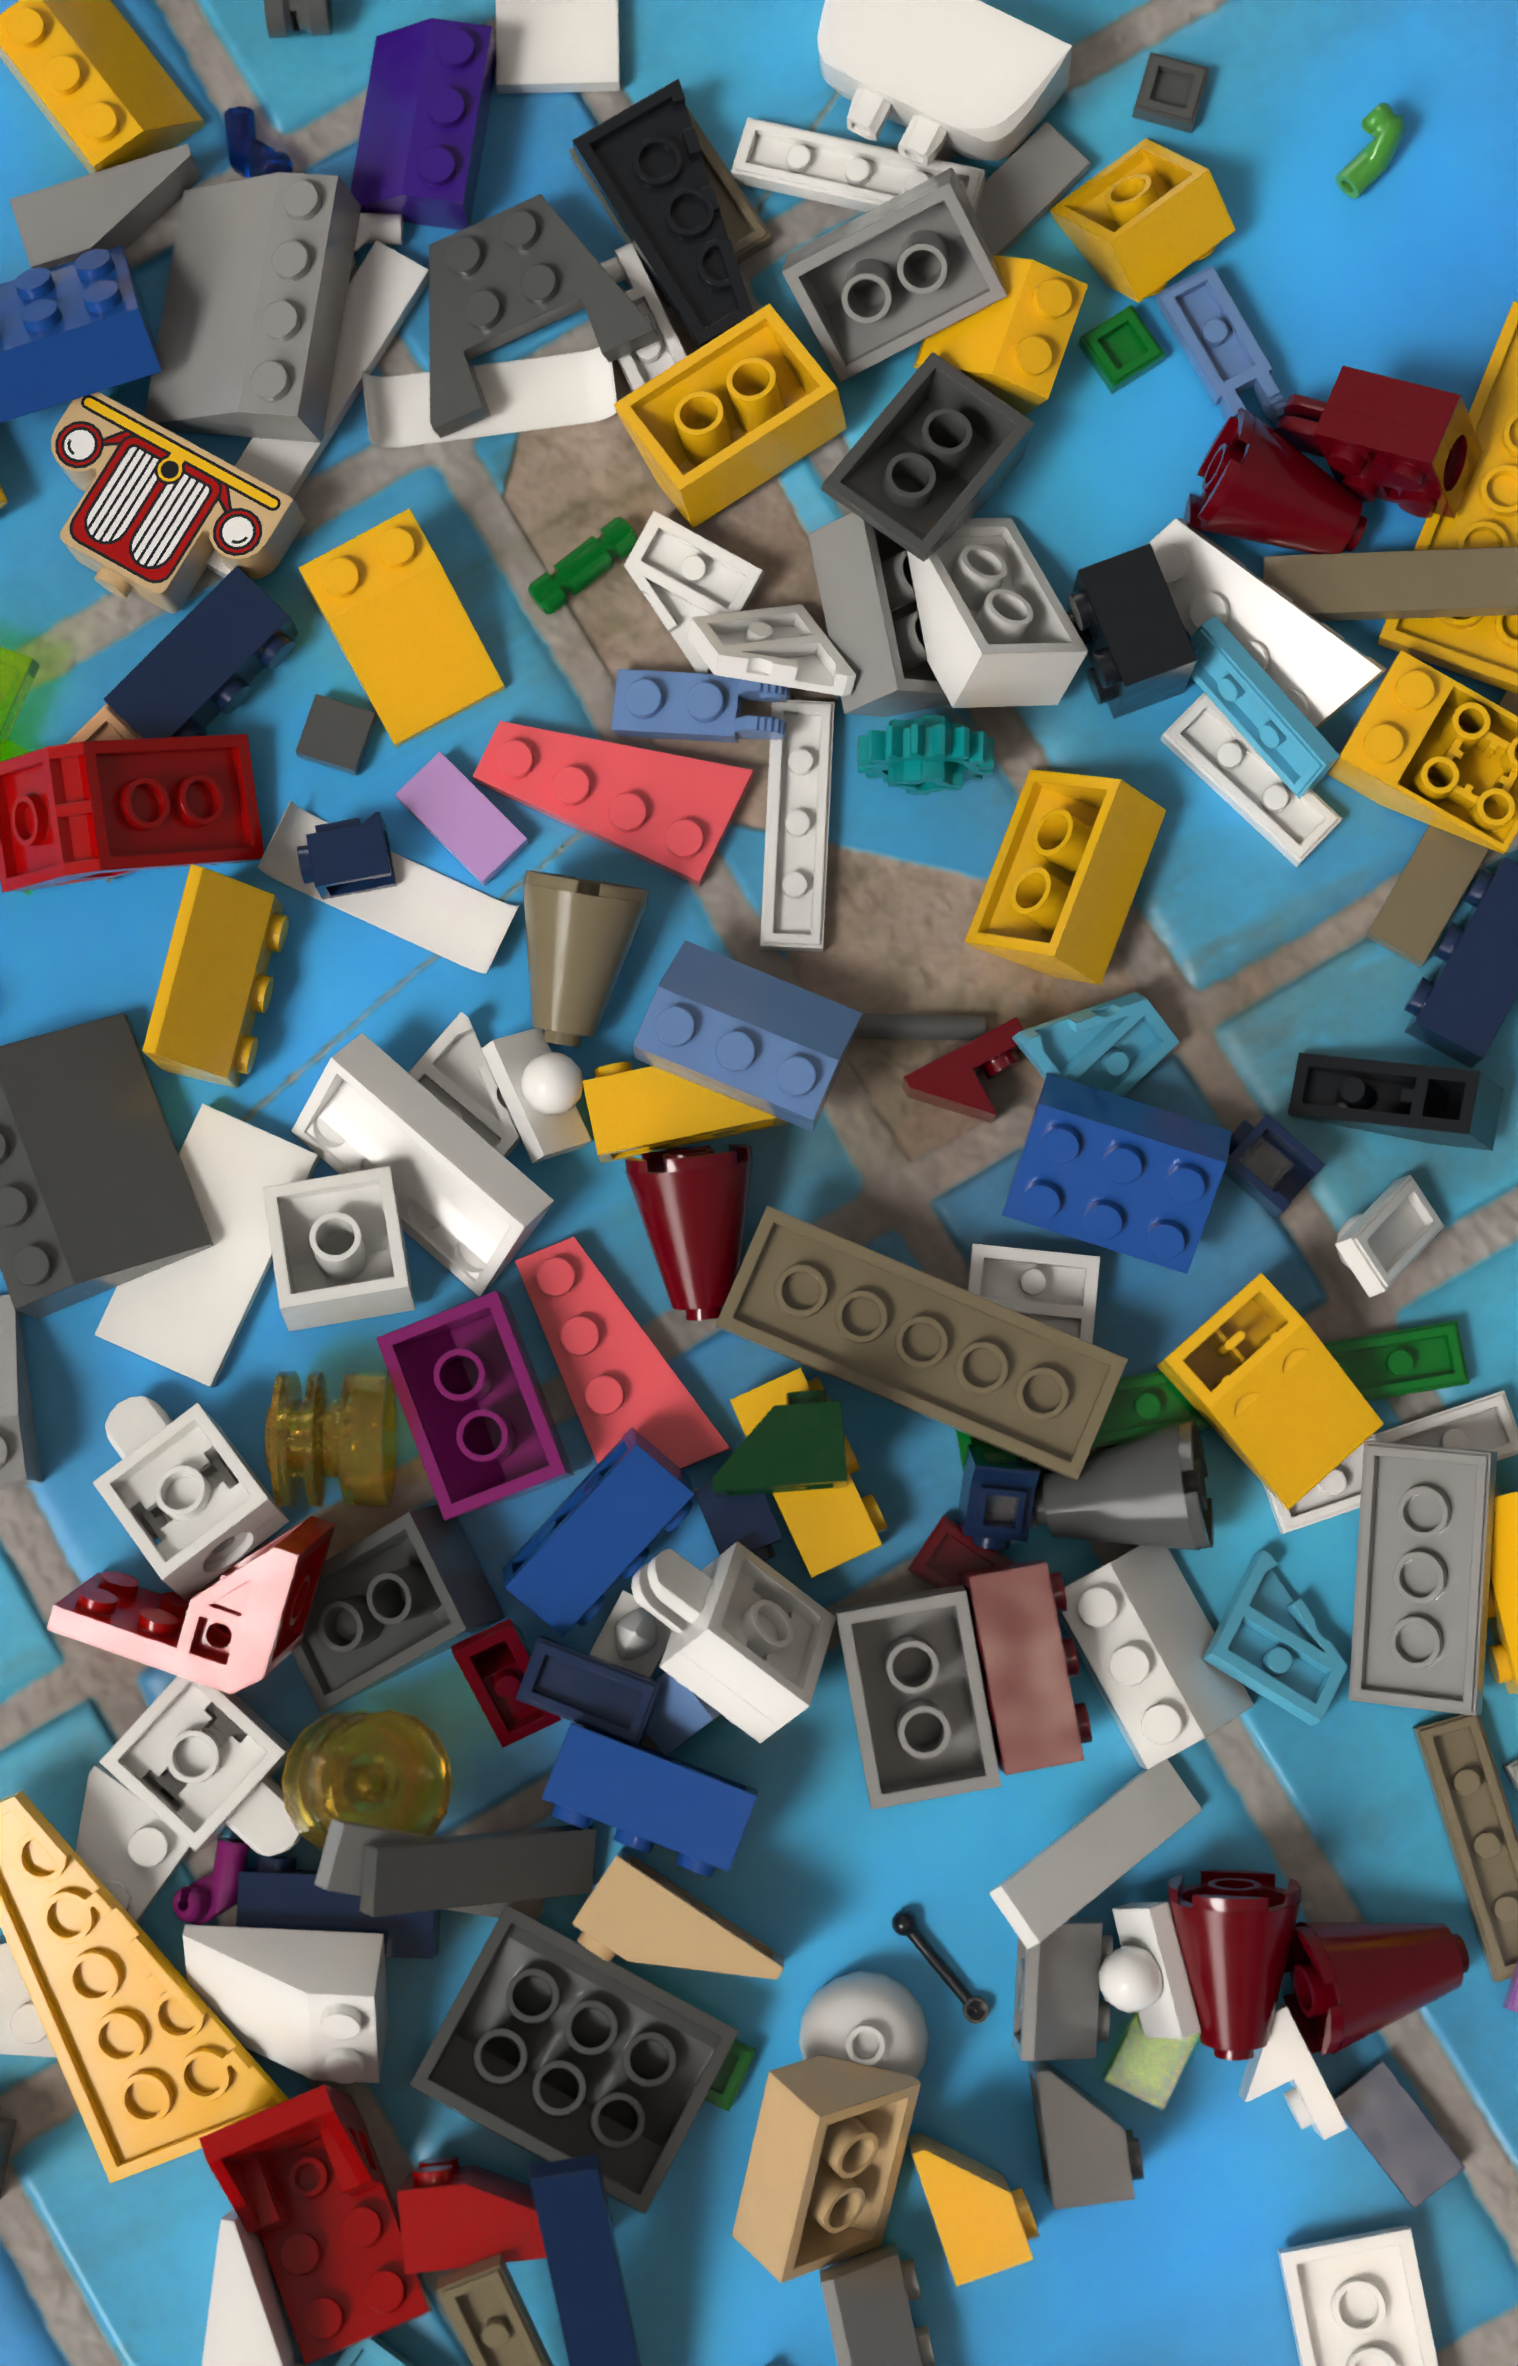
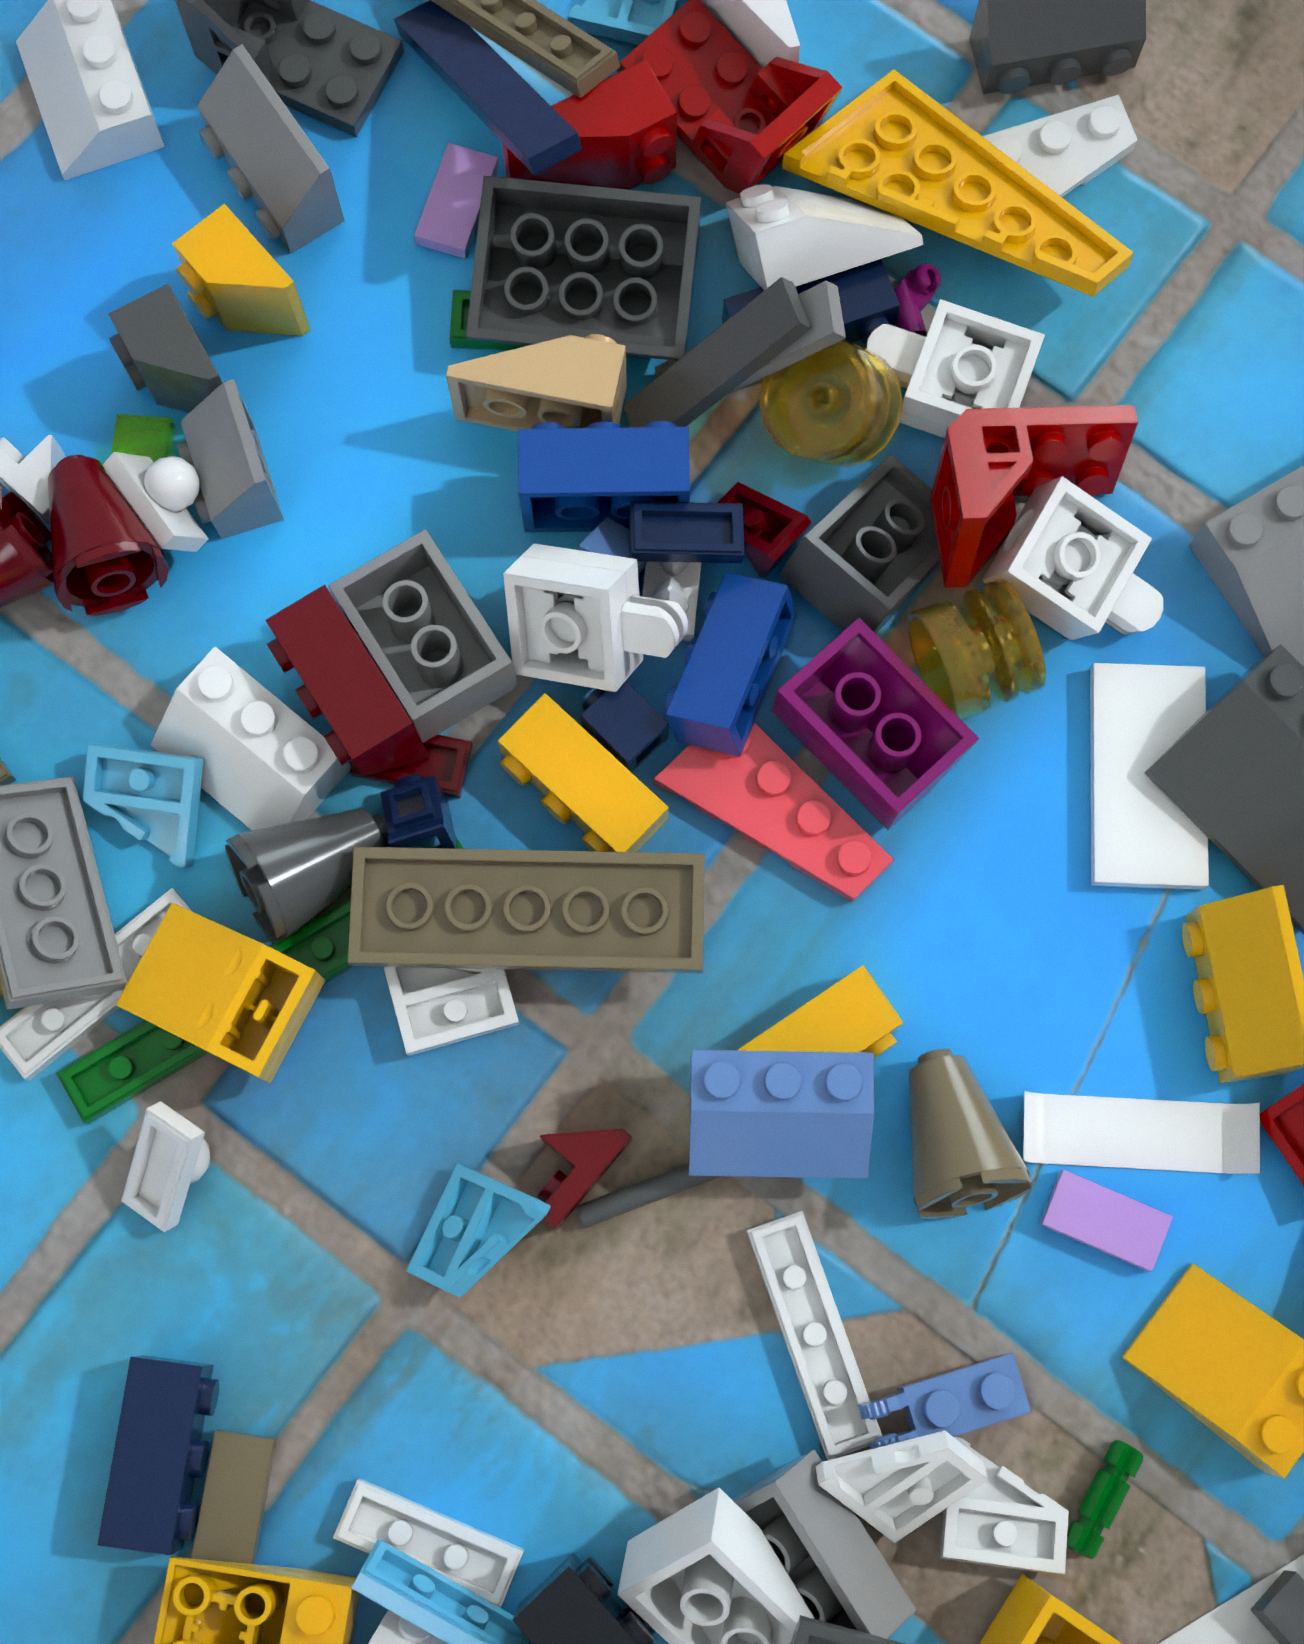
camera: 155 degrees right, 5 degrees down
white wing [75,1765,191,1924] -> none
white slope [262,1166,415,1332] -> none
white slope [291,1033,554,1297] -> none
dark grey tile [295,694,377,776] -> none
dark blue window [297,812,397,900] -> none
white wing [408,1012,521,1158] -> none
coral wing [473,721,754,887] -> none
white tile [481,1028,592,1164] -> none
dark red cone [625,1144,753,1321] -> none
dark green slope [712,1390,847,1498] -> none
tan slope [732,2055,921,2283] -> none
white cylinder [799,1970,930,2078] -> none
teal gear [857,715,995,795] -> none
black hinge [892,1910,989,2024] -> none
yellow slope [964,769,1167,985] -> none
white tile [989,1759,1202,1949] -> none
blue brick [1002,1073,1232,1274] -> none
dark blue window [1224,1114,1325,1220] -> none
black slope [1288,1053,1504,1151] -> none
none -> lavender tile [414,143,499,259]

